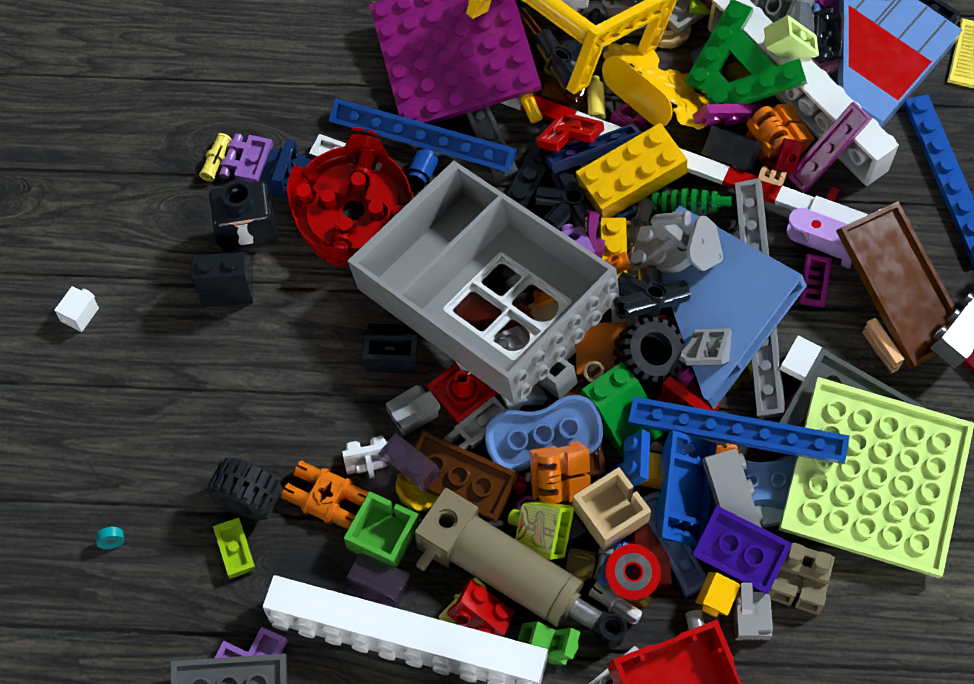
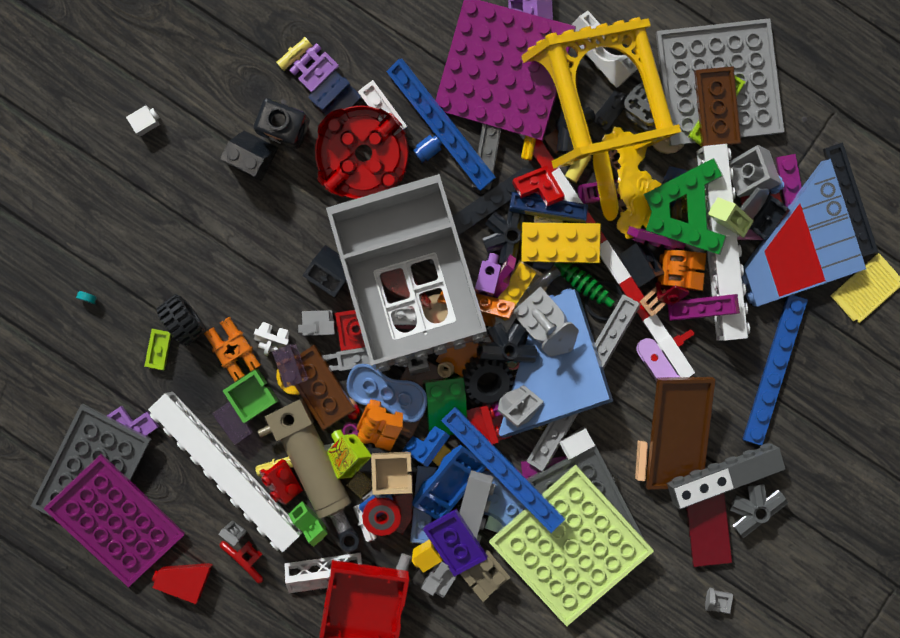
camera: 30 degrees right, 25 degrees up
magenta slope [798,254,832,308] -> none

